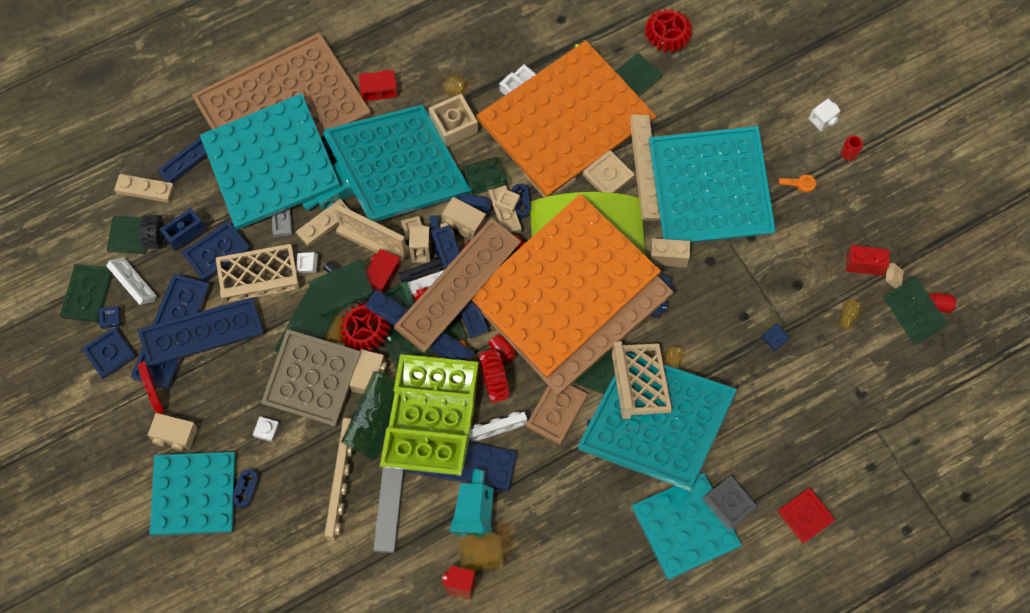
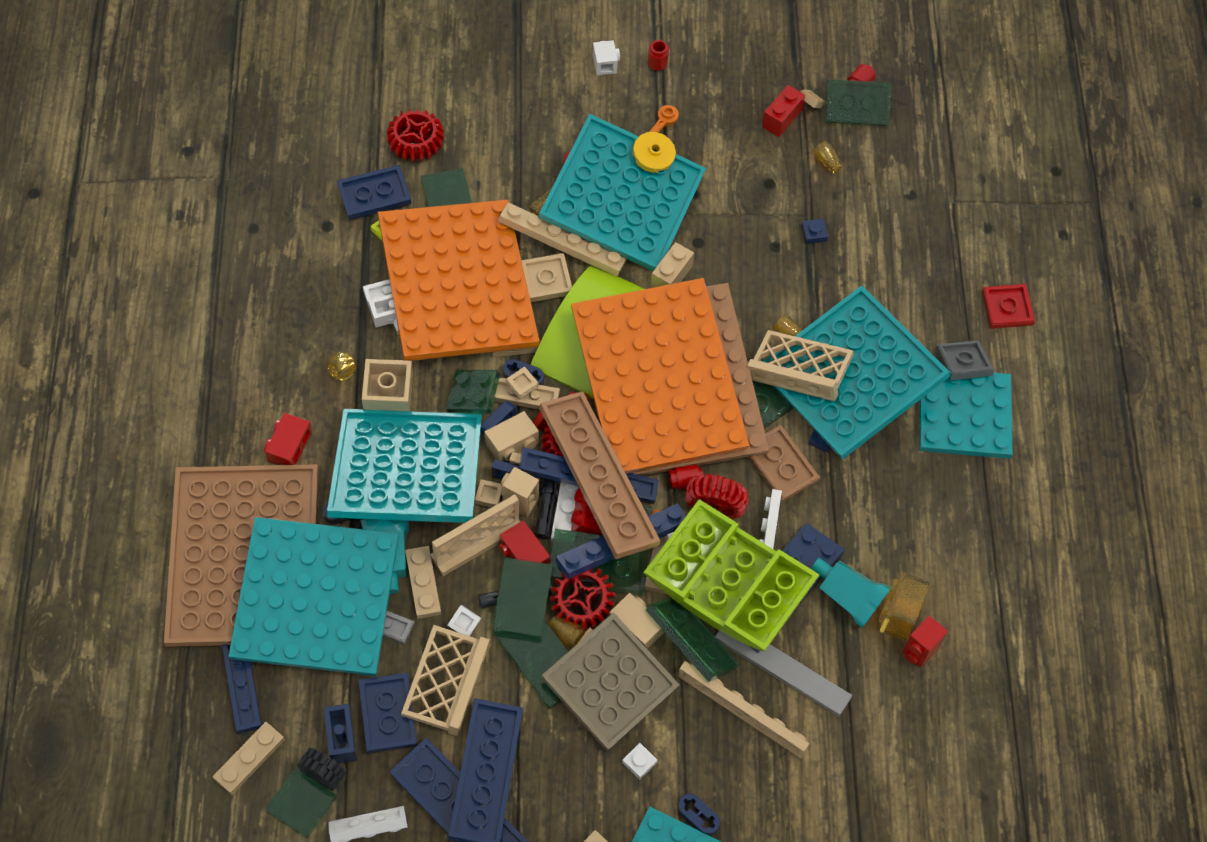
camera: 65 degrees left, 5 degrees down
none -> dark blue plate [337,165,412,220]
none -> yellow plate [632,132,676,173]

